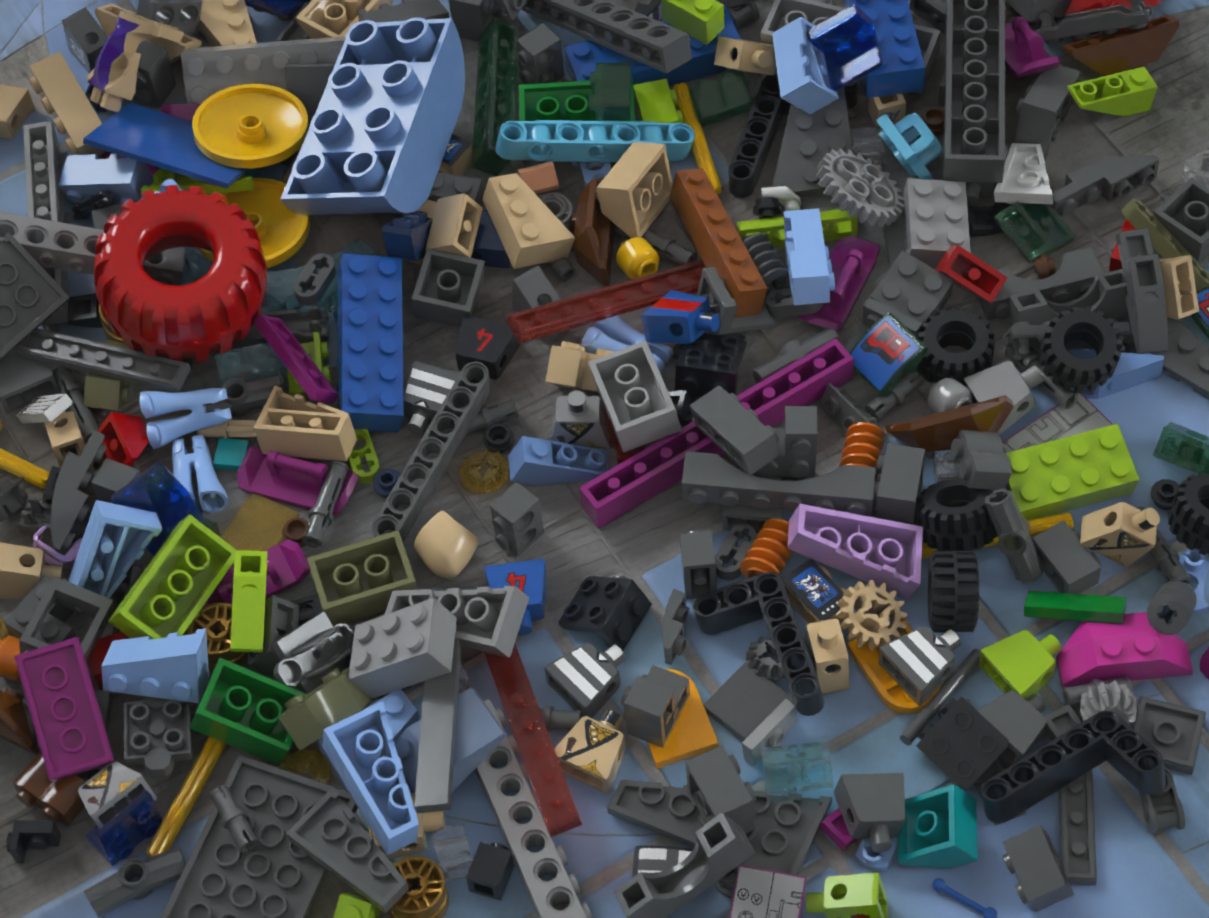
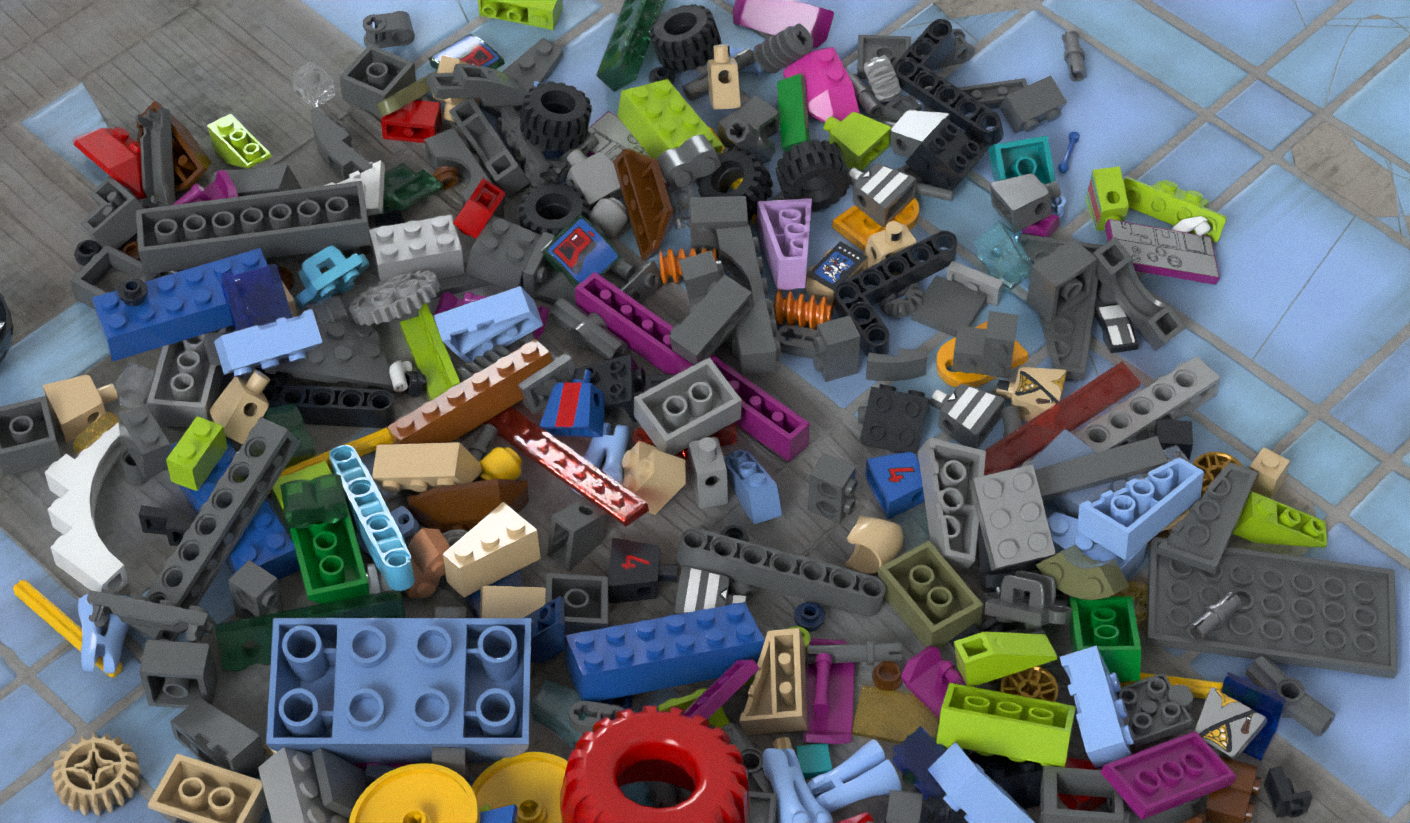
camera: 110 degrees left, 5 degrees down
clear yellow gear [460,448,509,493] -> none
tan gear [836,580,908,651] -> none

